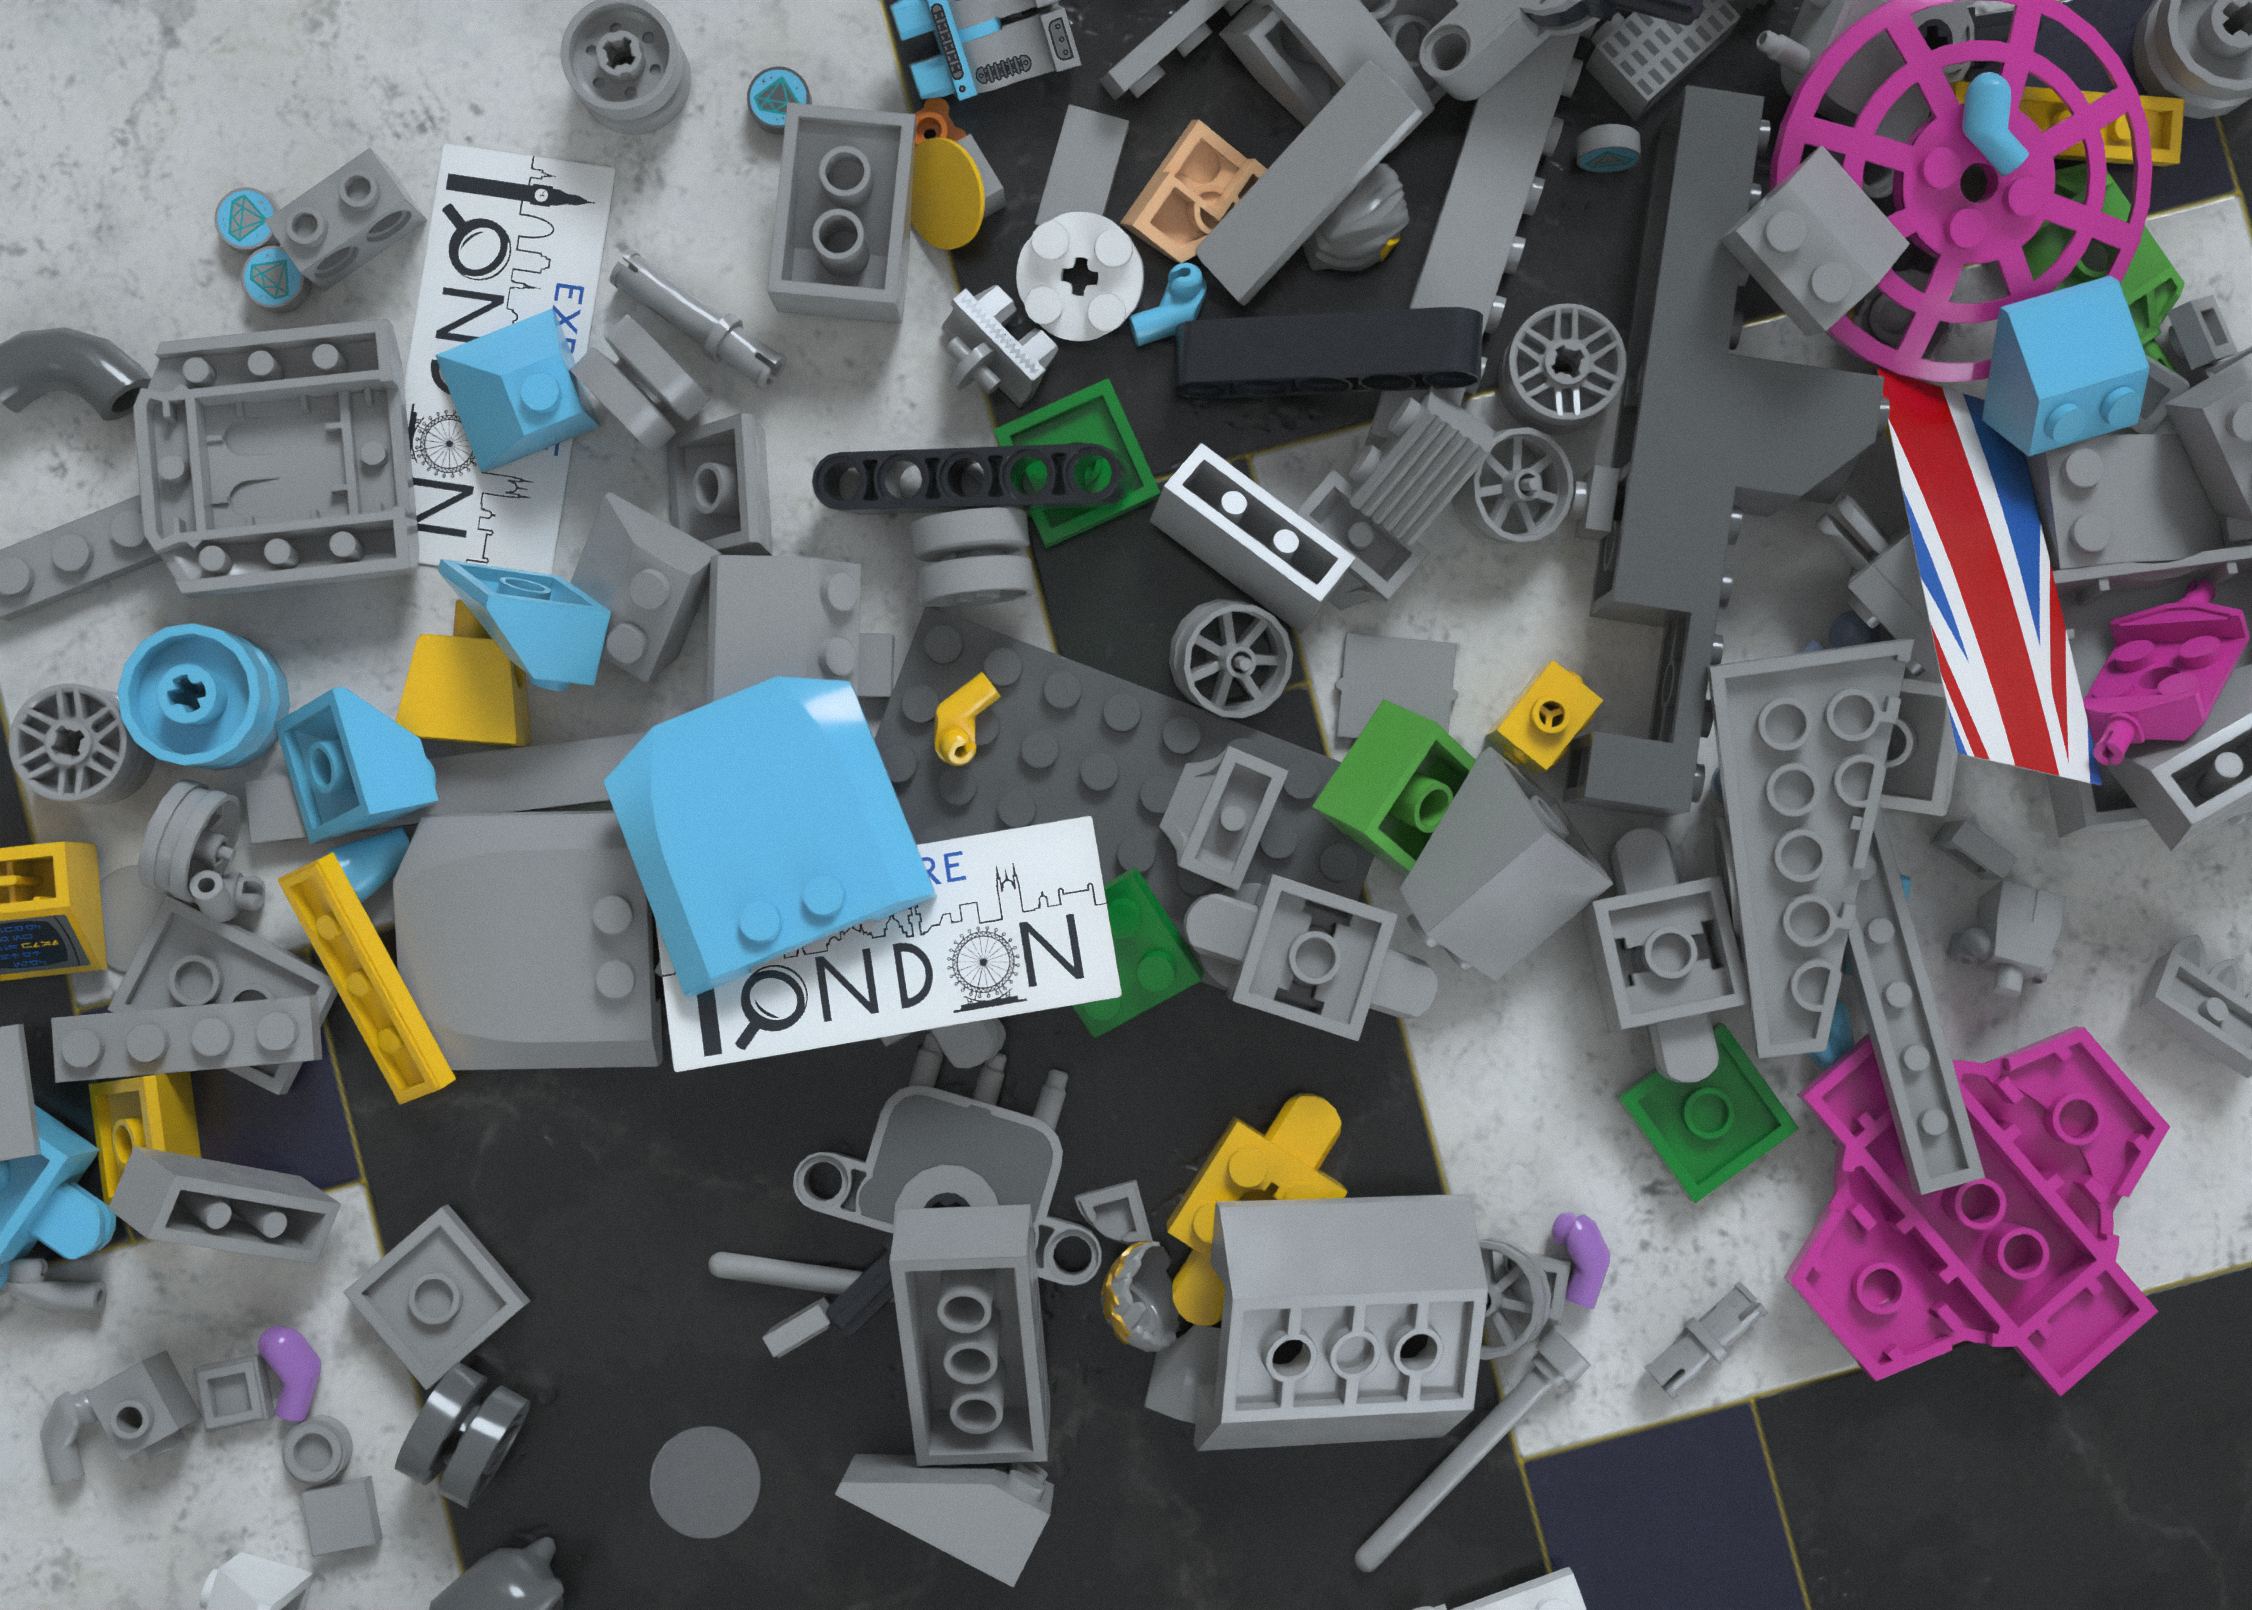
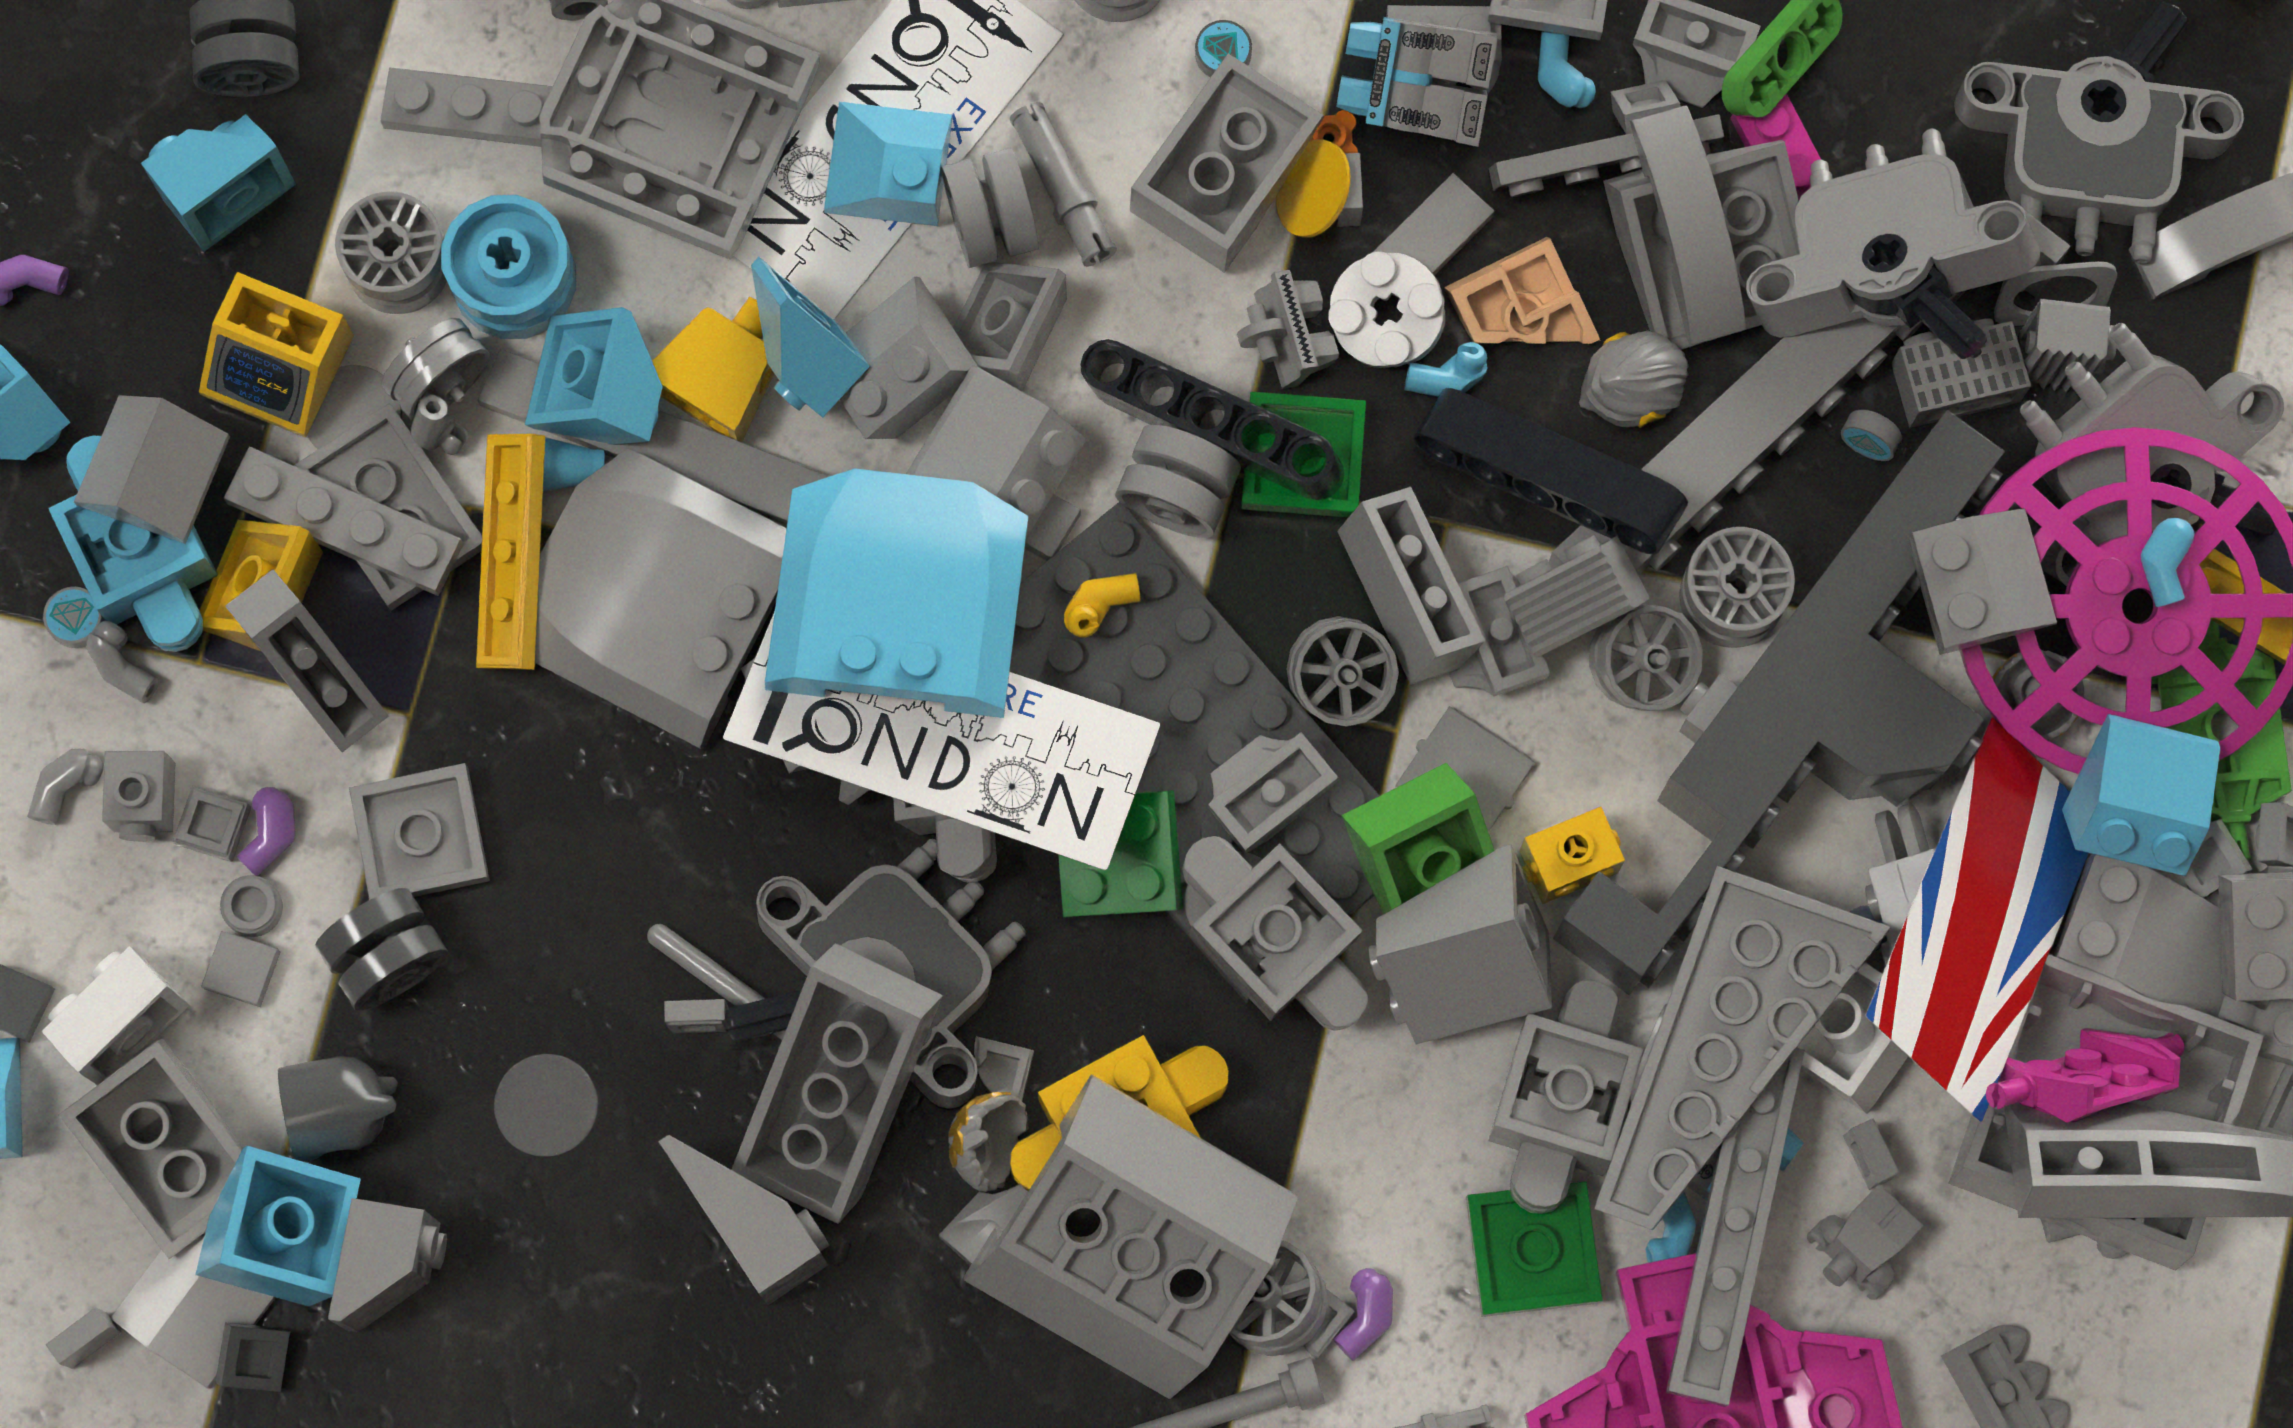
camera: 25 degrees right, 10 degrees down
light grey slope [1195,61,1423,306] -> none

